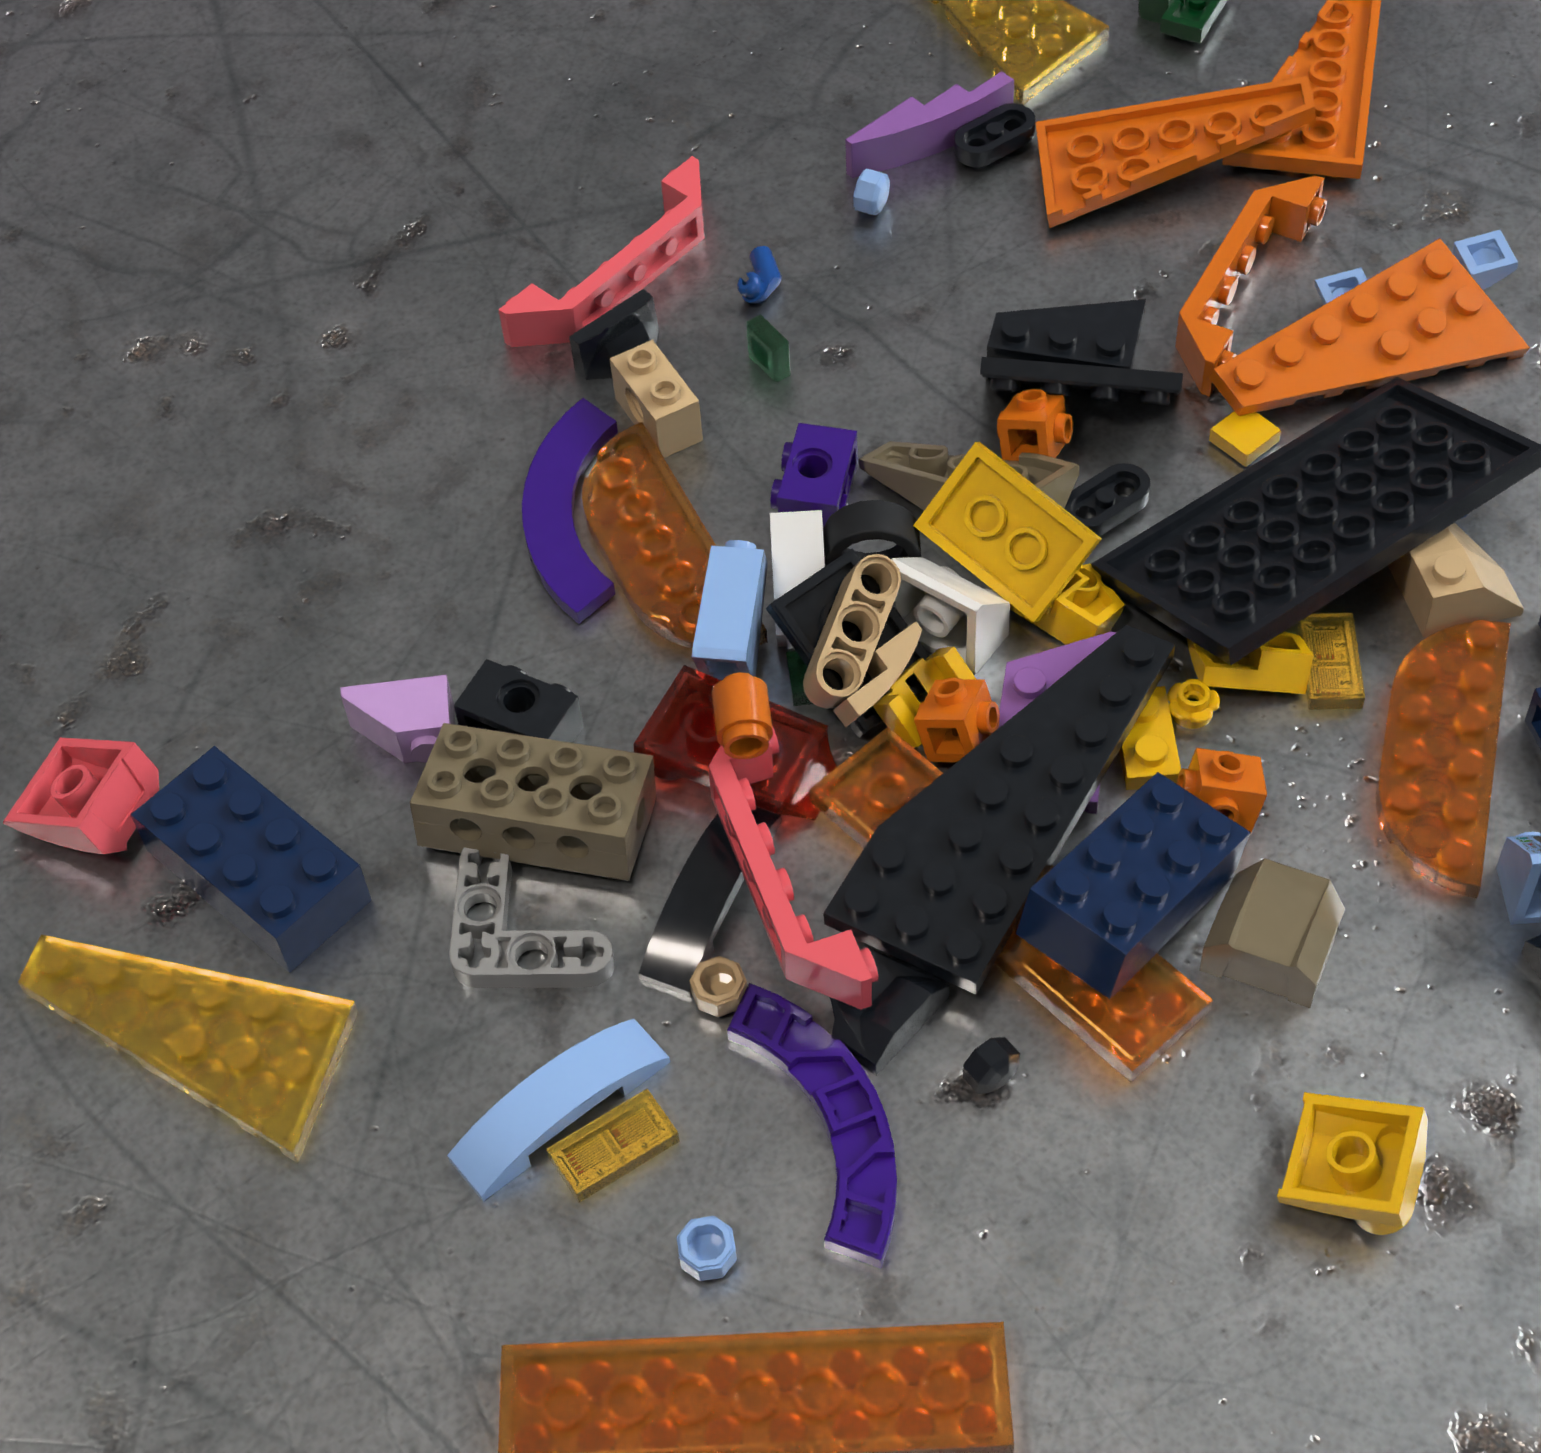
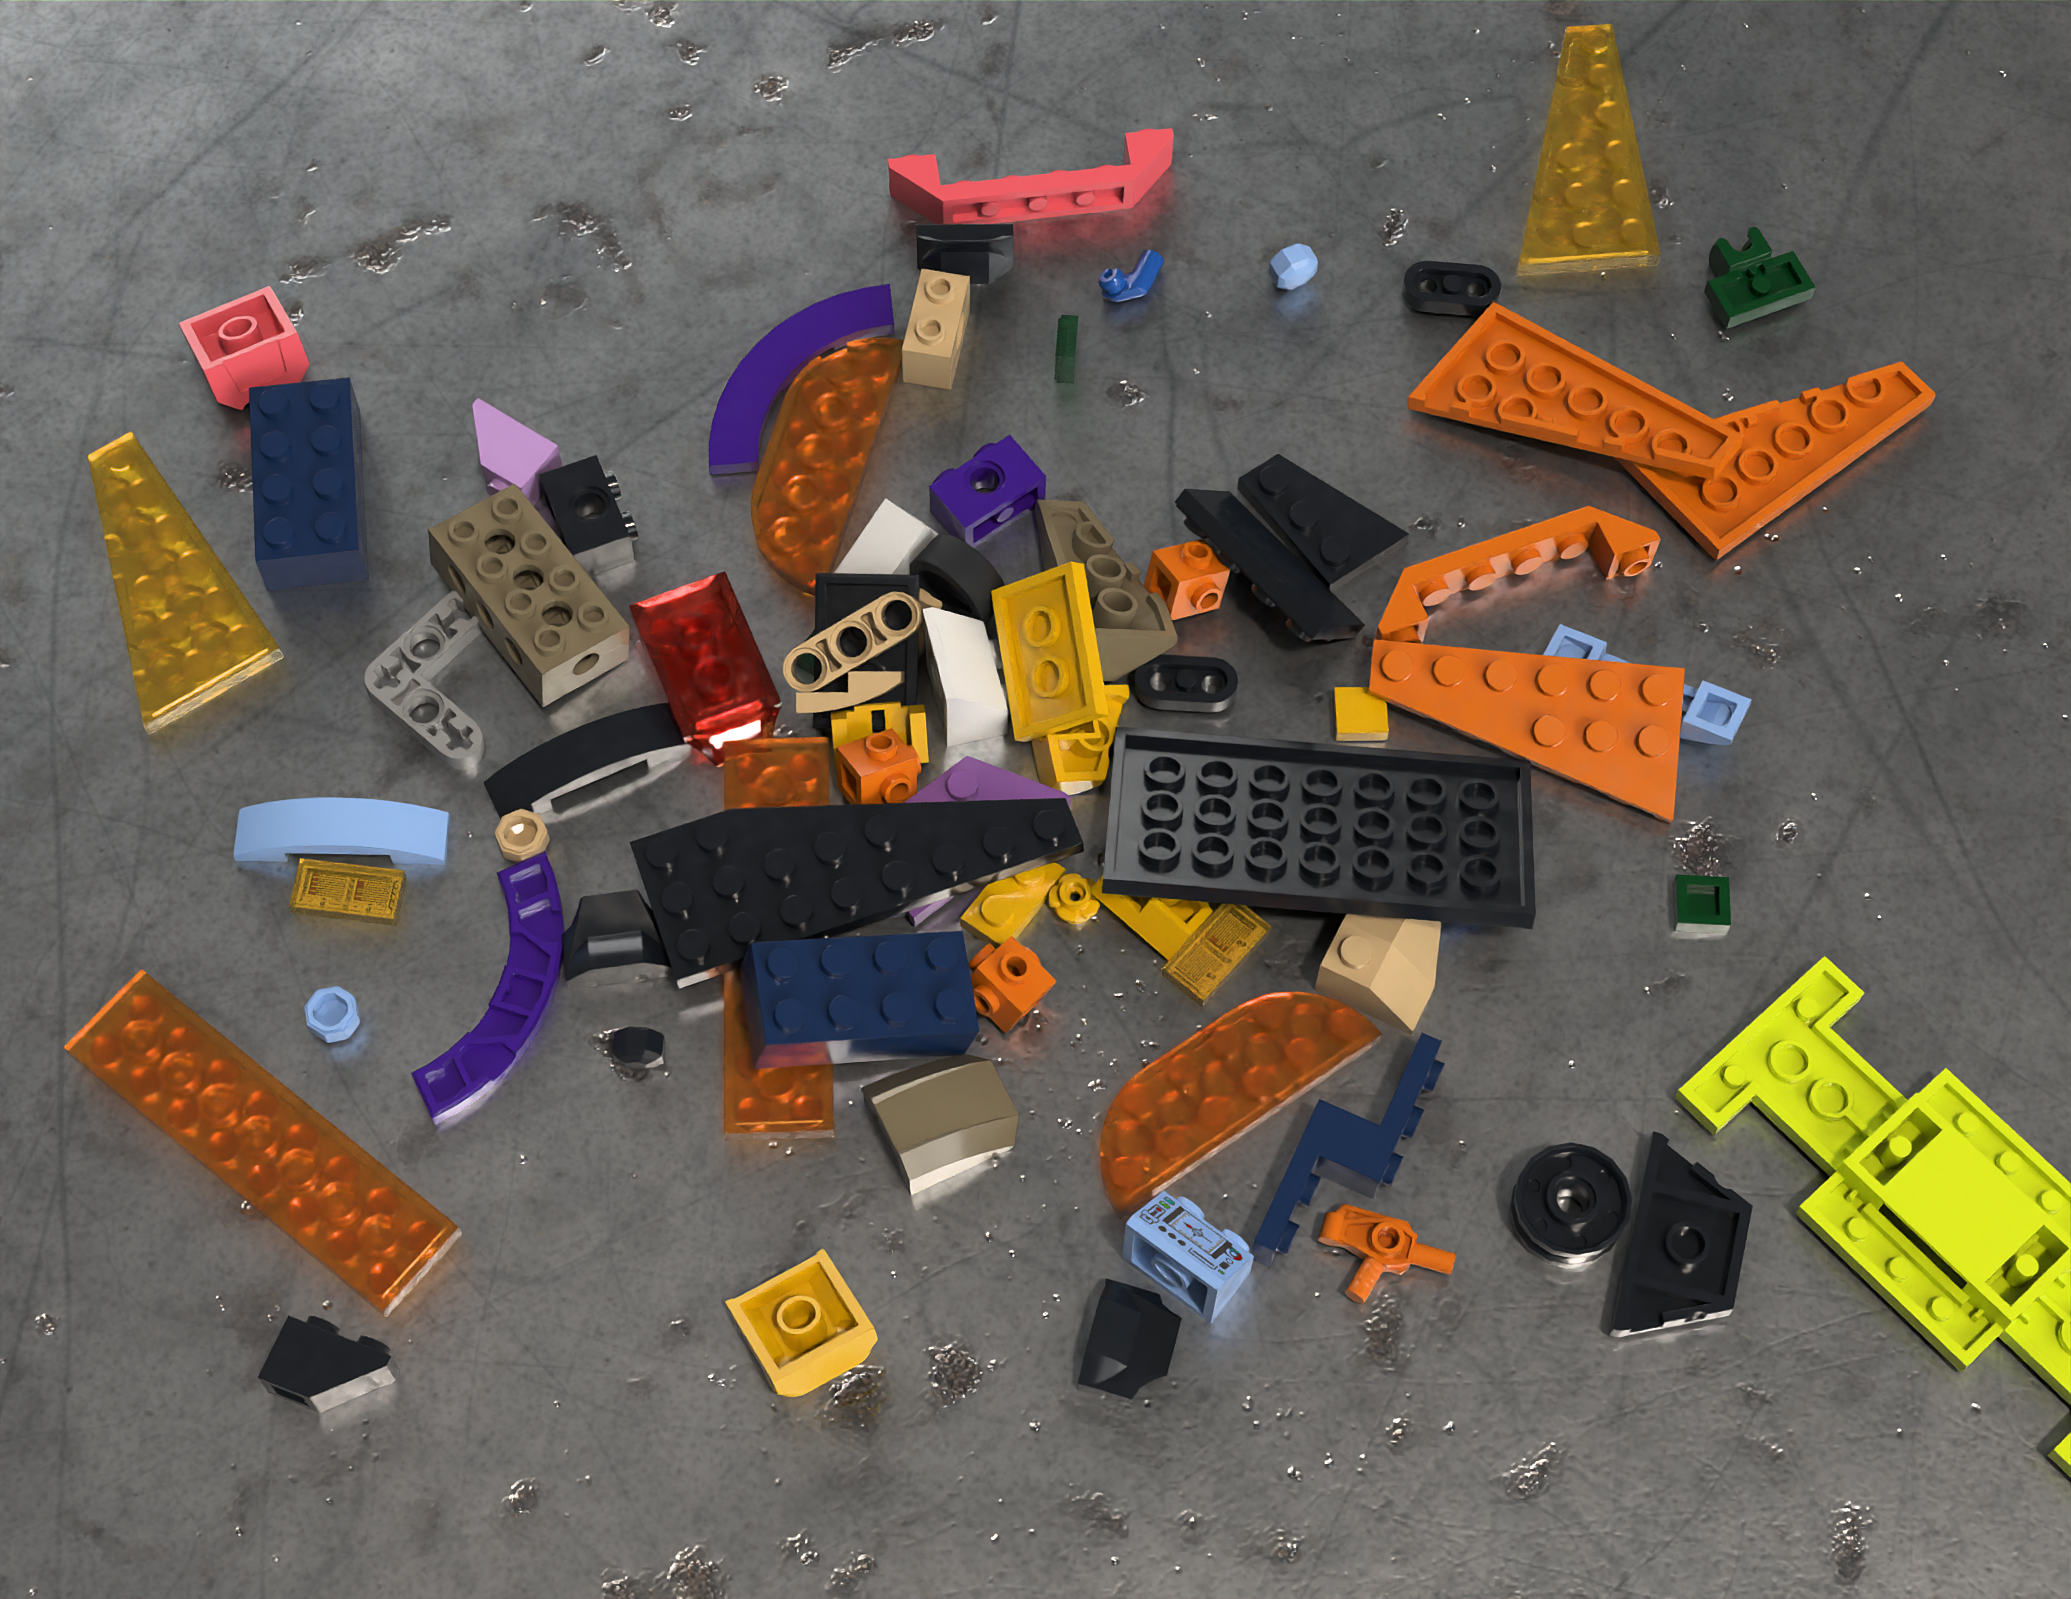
camera: 35 degrees right, 10 degrees up
light blue slope [692,540,768,682] -> none
coral slope [708,726,879,1010] -> none
orange brick [712,672,773,759] -> none
medium lavender slope [845,71,1014,178] -> none

